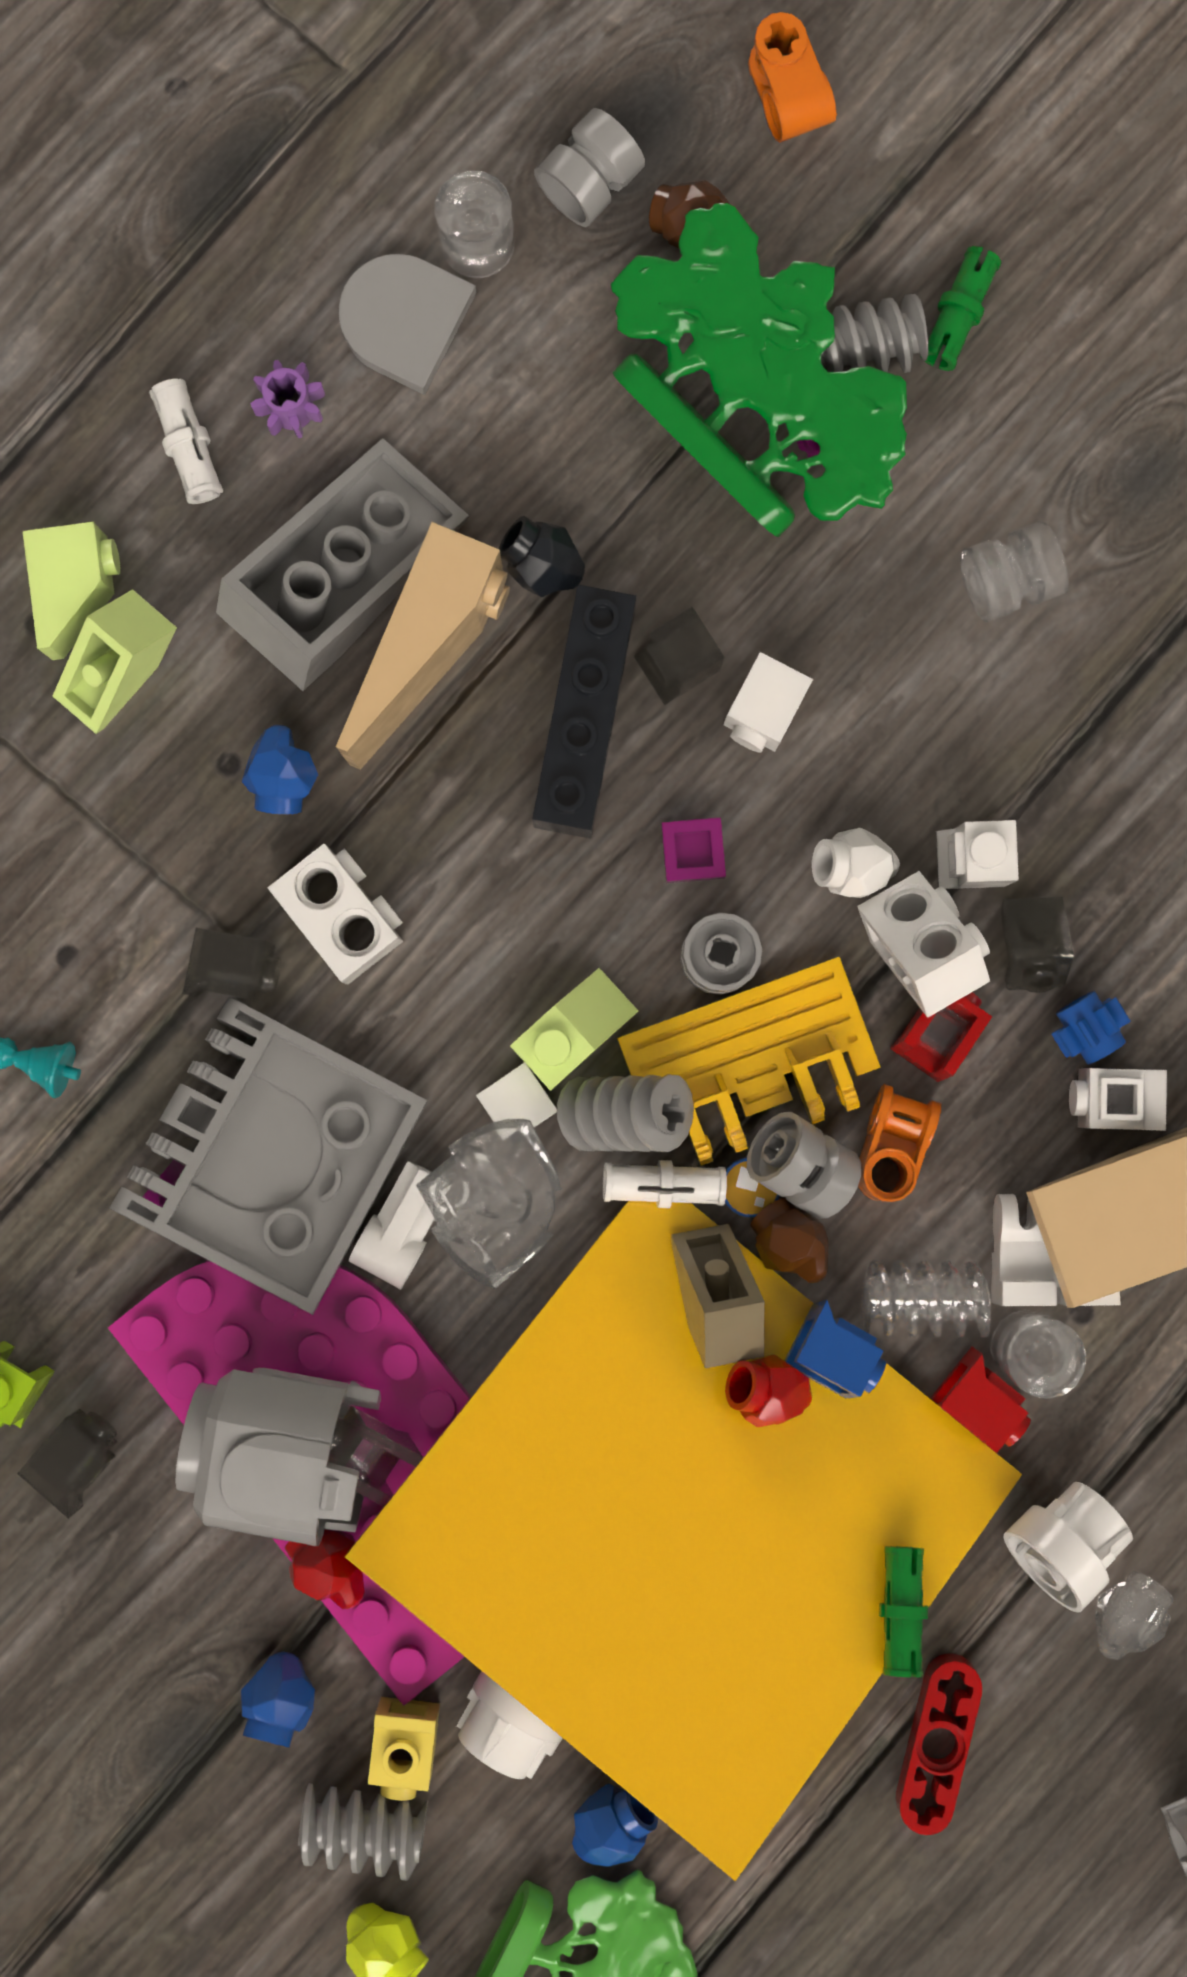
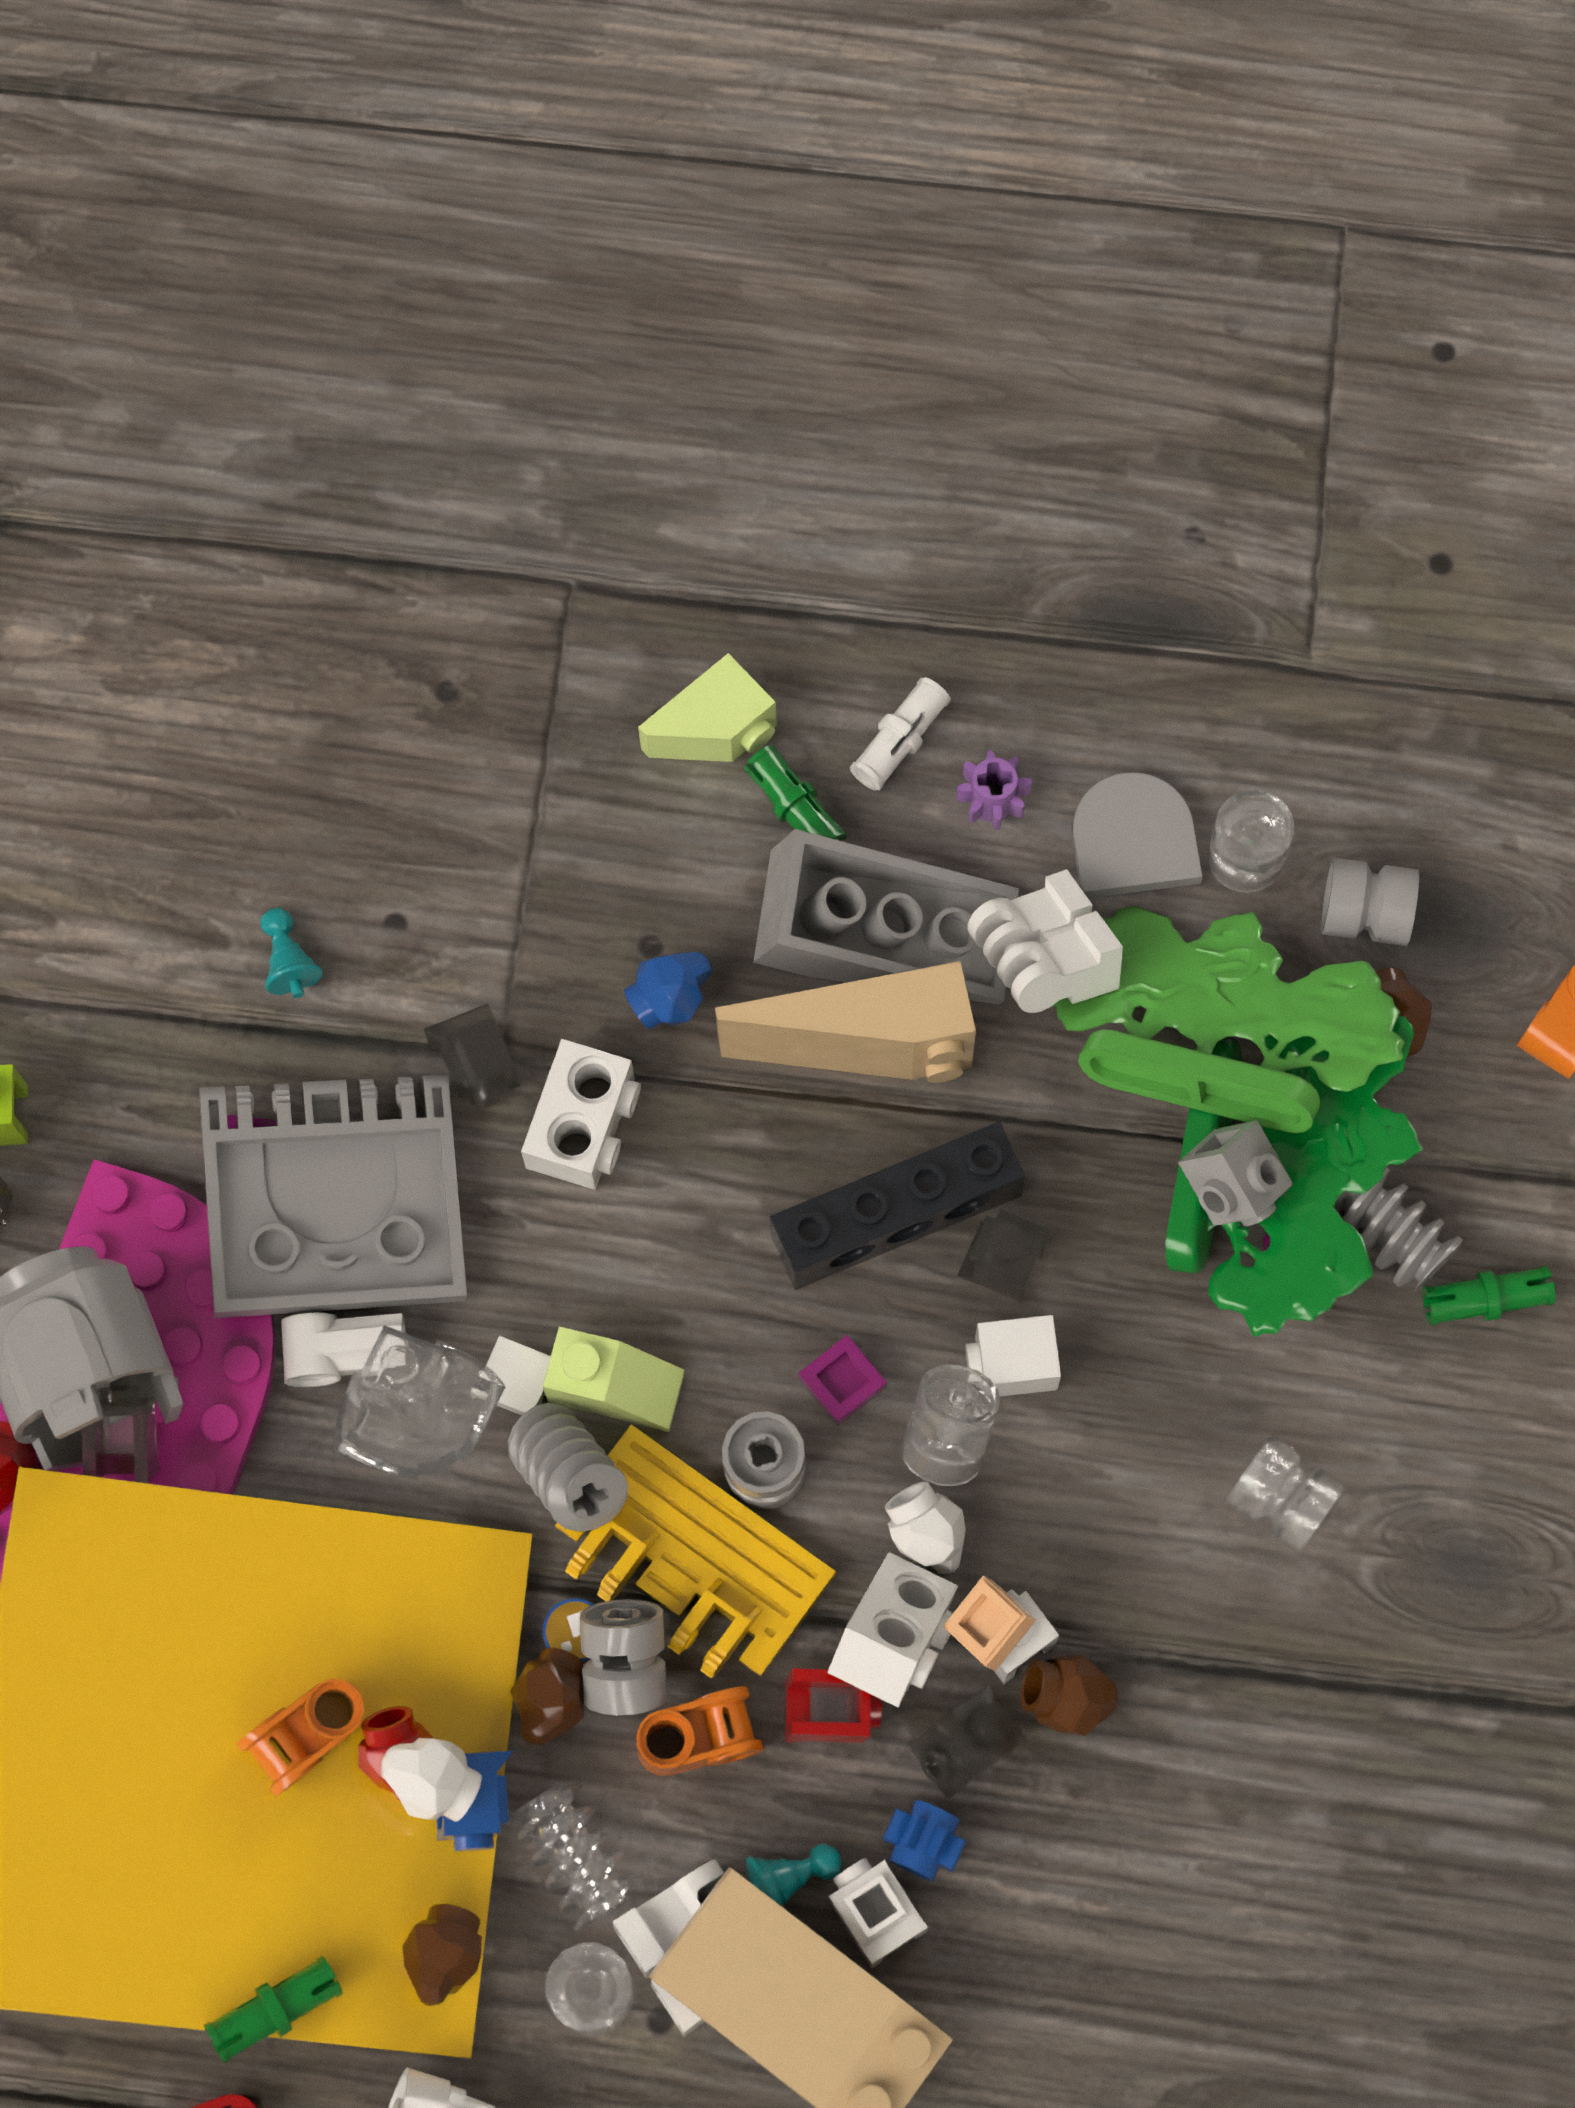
camera: 60 degrees right, 15 degrees down
yellowish green slope [53,589,177,734] -> none
black rock [499,516,585,597] -> none
white pin [603,1160,727,1208] -> none
dark tan slope [671,1224,765,1368] -> none
red window [930,1346,1031,1453] -> none
none -> orange piece [236,1679,364,1797]
none -> white rock [381,1738,482,1822]
none -> reddish brown rock [403,1904,482,2006]
none -> green pin [744,745,847,841]
none -> teal piece [746,1843,842,1906]
none -> clear wheel [901,1364,1001,1486]
none -> light nougat tile [943,1576,1036,1671]
none -> white legs [968,869,1123,1013]
none -> reddish brown rock [1020,1654,1118,1736]
none -> bright green plant [1052,906,1405,1133]
none -> light grey brick [1178,1120,1293,1226]

